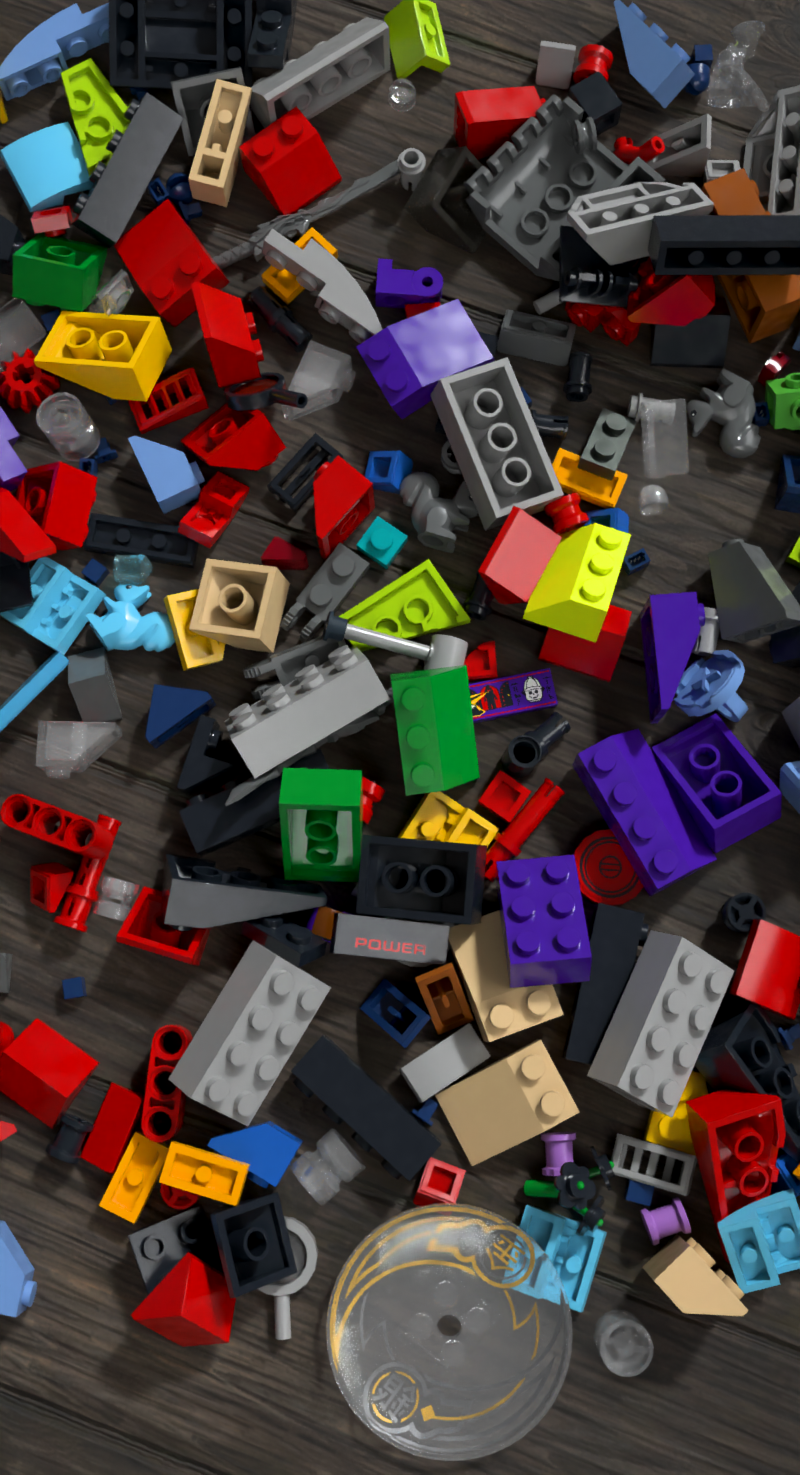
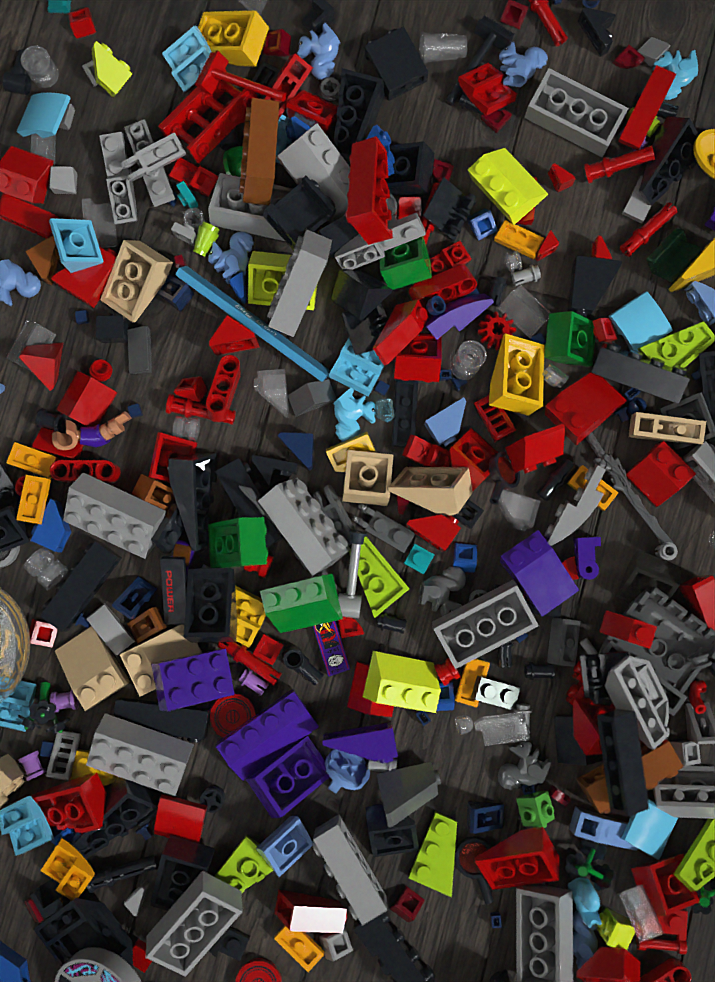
camera: 85 degrees right, 5 degrees up
slope [478,506,562,605] -> none
none -> nougat piece [52,411,132,450]
none -> dark orange slope [132,474,176,511]
none -> medium lavender pin [238,669,269,696]
none -> tan slope [388,467,473,515]
none -> red slope [599,610,657,649]

